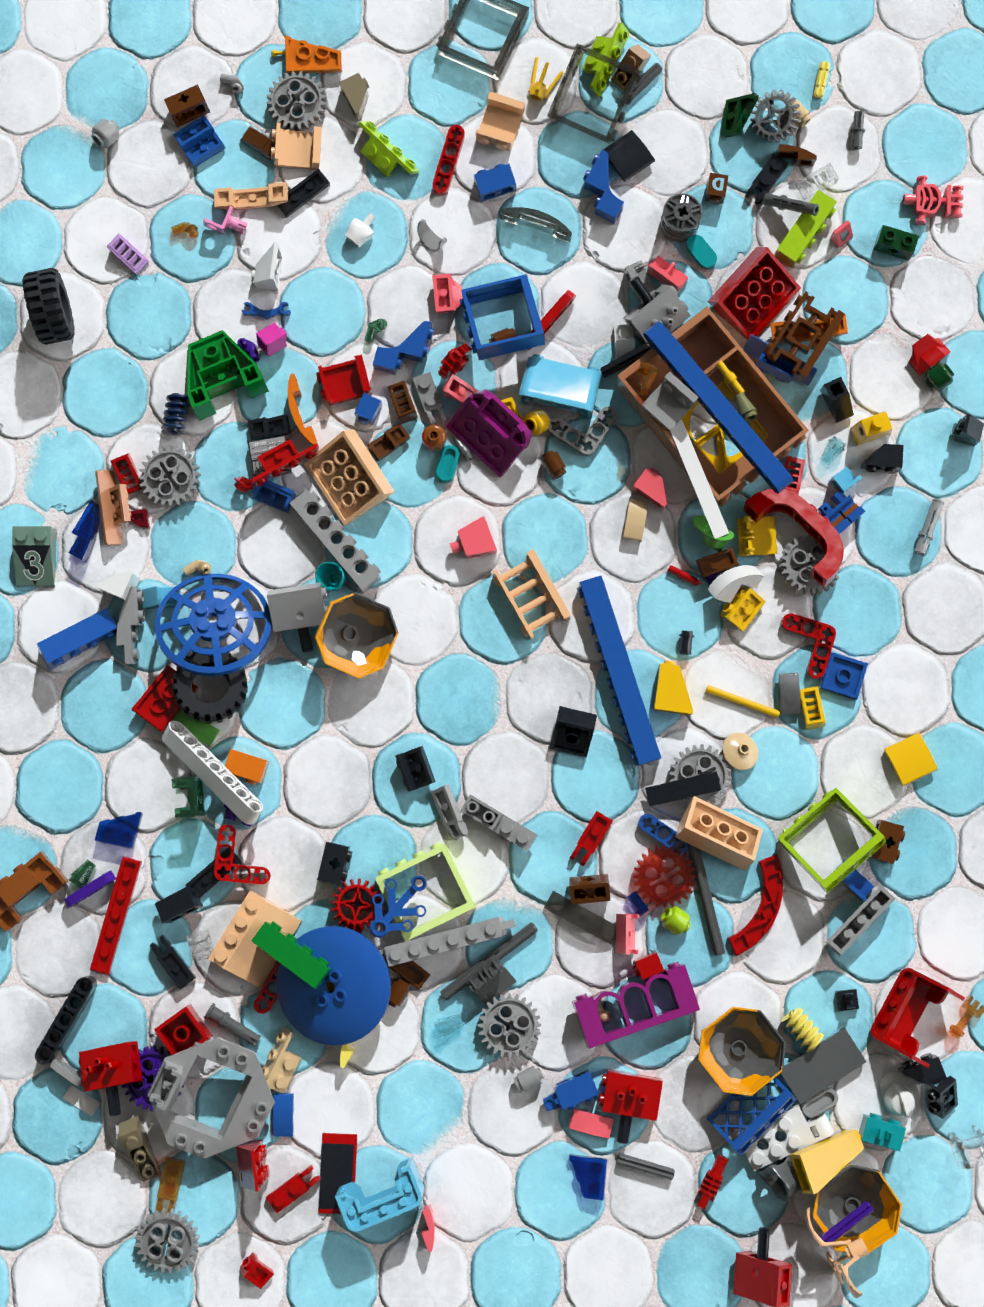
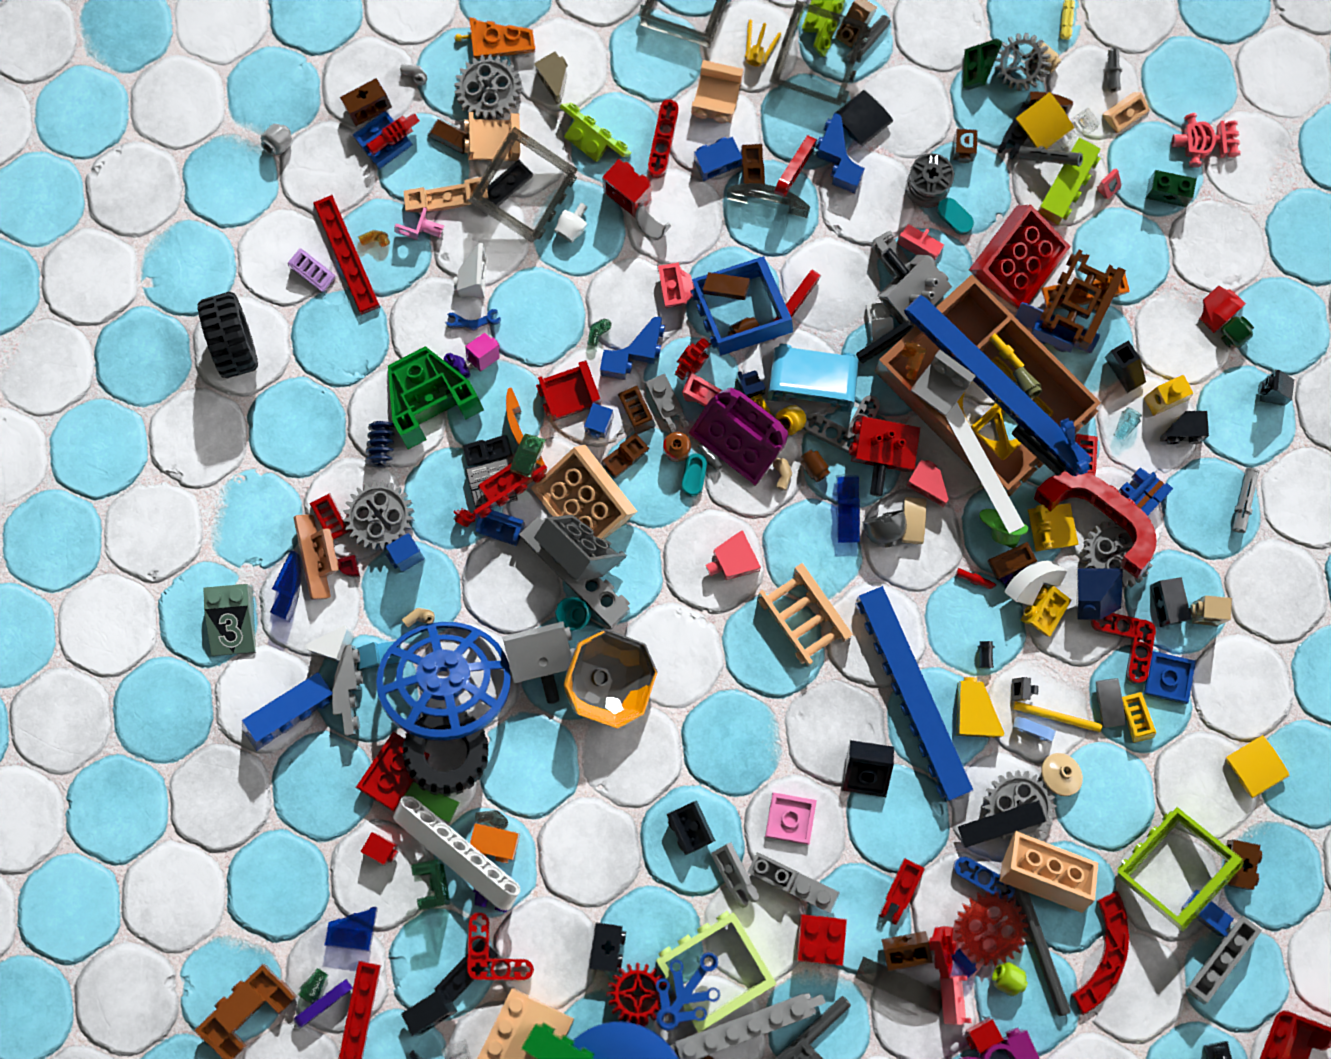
camera: 10 degrees left, 5 degrees down
medium azure panel [829,467,862,493] -> none
none -> red tile [313,195,380,315]
none -> red brick [360,832,398,865]
none -> red hinge [366,114,420,155]
none -> blue brick [386,533,425,572]
none -> clear smoke window [468,126,578,243]
none -> clear smoke arm [475,810,508,829]
none -> clear green slope [510,433,546,477]
none -> dark grey wedge [534,515,627,581]
none -> red brick [602,159,651,218]
none -> reddish brown tile [703,272,750,300]
none -> dark blue panel [736,370,766,398]
none -> reddish brown slope [741,144,765,186]
none -> bright pink tile [765,792,817,845]
none -> tan arm [773,458,792,491]
none -> beam [774,135,817,198]
none -> red brick [796,914,847,966]
none -> clear blue slope [836,475,860,543]
none -> red piece [849,416,921,497]
none -> dark grey cylinder [862,510,907,548]
none -> red plate [929,926,957,979]
none -> black tile [1011,677,1039,701]
none -> black axle [1012,425,1066,476]
none -> light blue beam [1012,717,1056,742]
none -> yellow slope [1016,92,1075,149]
none -> blue piece [1060,418,1090,475]
none -> dark blue slope [1076,568,1123,620]
none -> light nougat slope [1102,92,1150,133]
none -> black hinge [1150,577,1192,627]
none -> tan brick [1189,595,1232,626]

